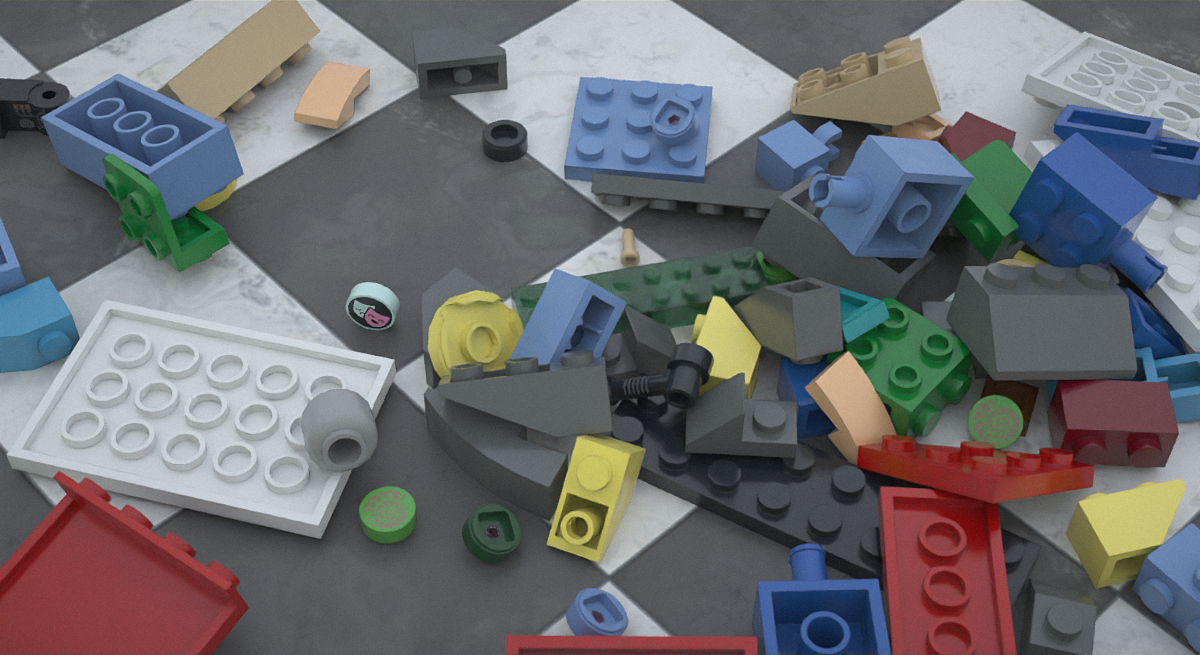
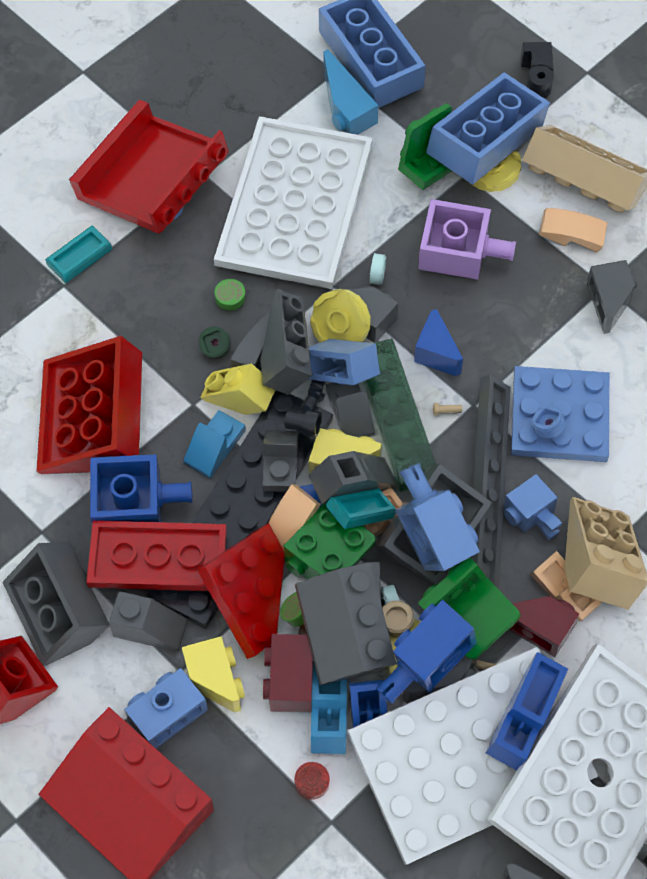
camera: 90 degrees right, 15 degrees up
light grey head [301,389,378,472] -> none
black tile [482,120,528,162] -> none
medium blue tile [566,588,628,636] -> none
none -> dark azure slope [183,410,246,479]
none -> blue slope [414,309,463,376]
none -> lavender brick [418,199,516,280]

